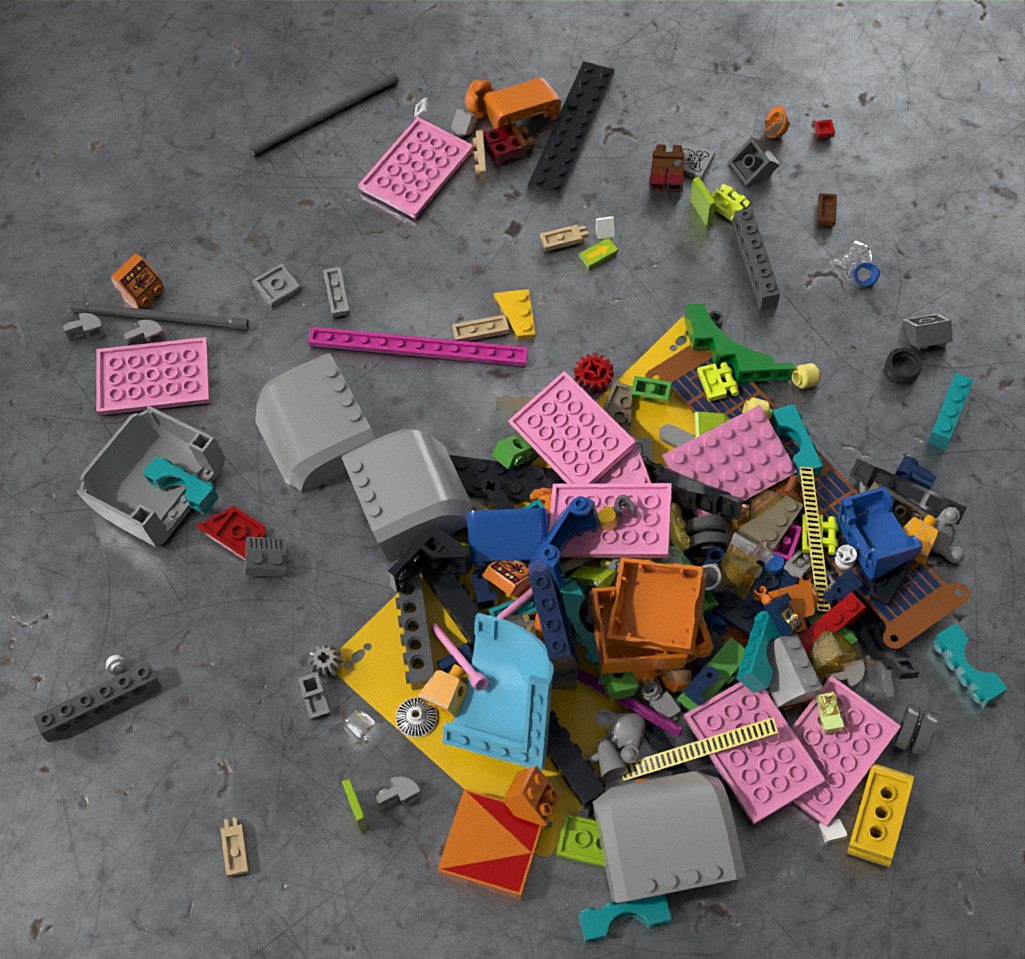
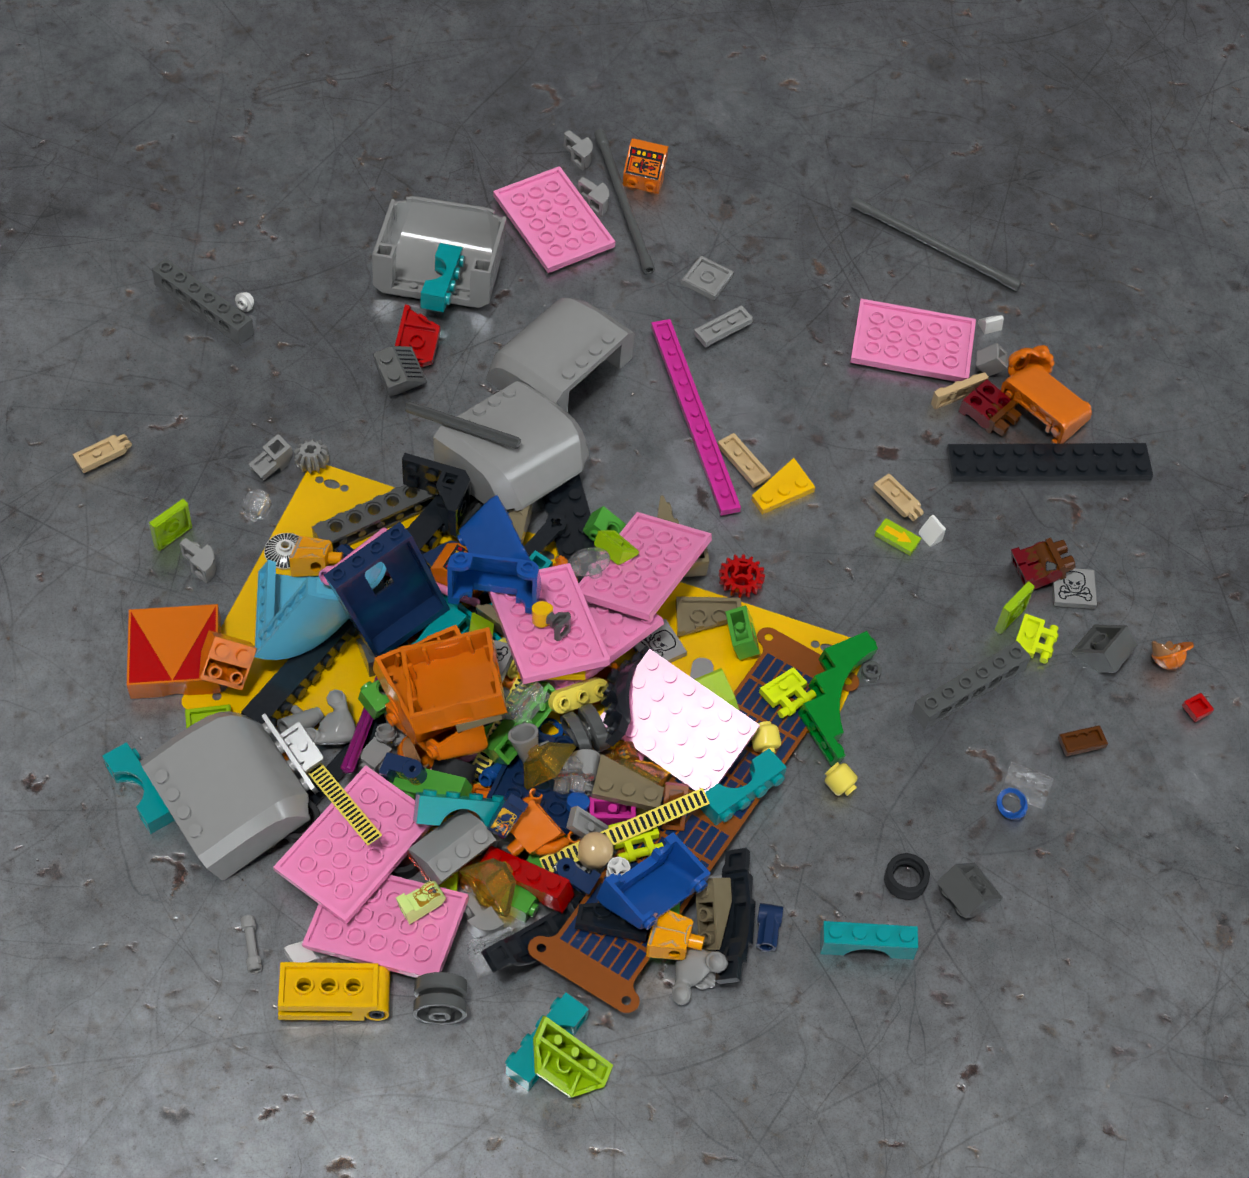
camera: 60 degrees right, 5 degrees down
none -> light grey bar [240,915,262,974]
none -> bracket [262,714,325,794]
none -> dark grey axle [405,401,521,449]
none -> lime wedge [533,1016,613,1097]
none -> clear dish [568,547,610,579]
none -> tan hair [577,832,613,870]
none -> lime slope [594,530,639,565]

